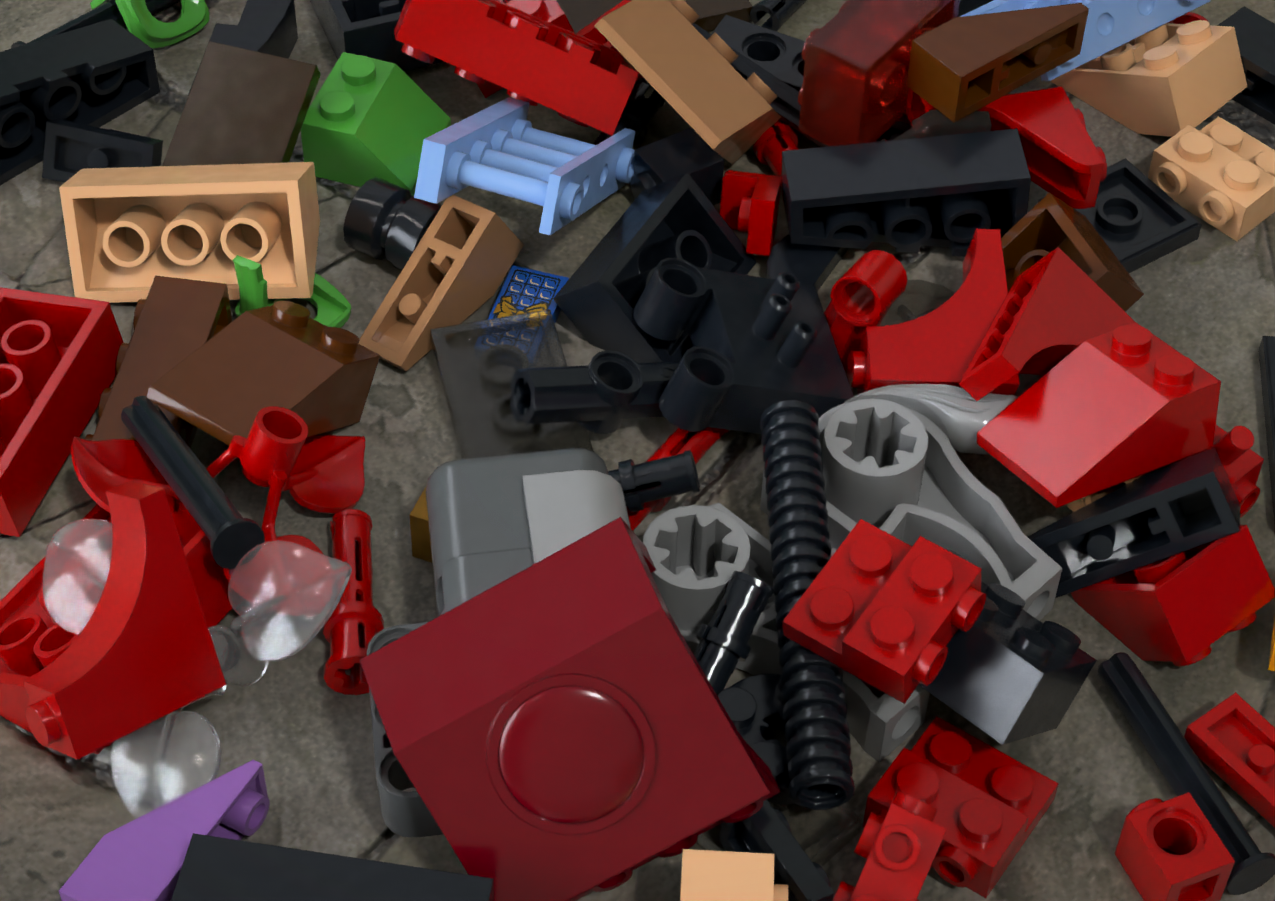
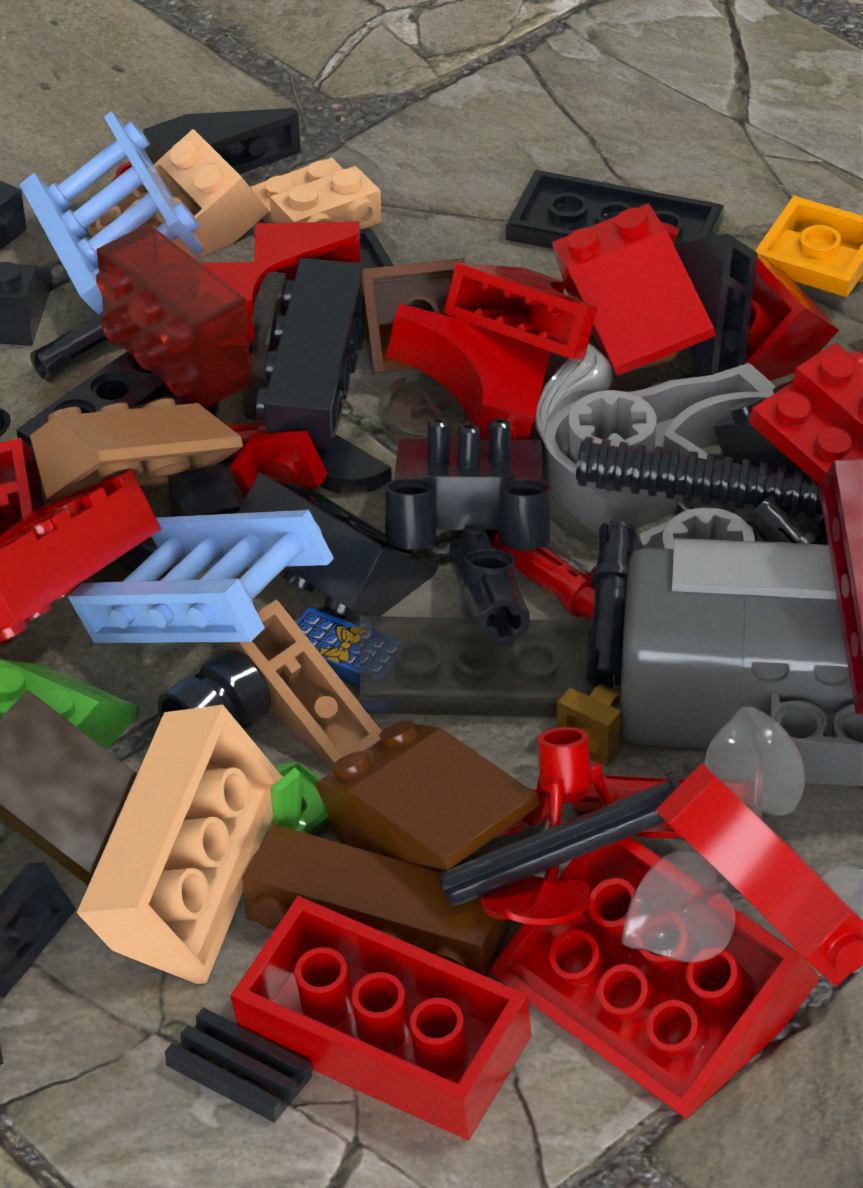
camera: 75 degrees left, 5 degrees down
red piece [824,250,907,371] -> none
reddish brown slope [906,3,1089,123] -> none

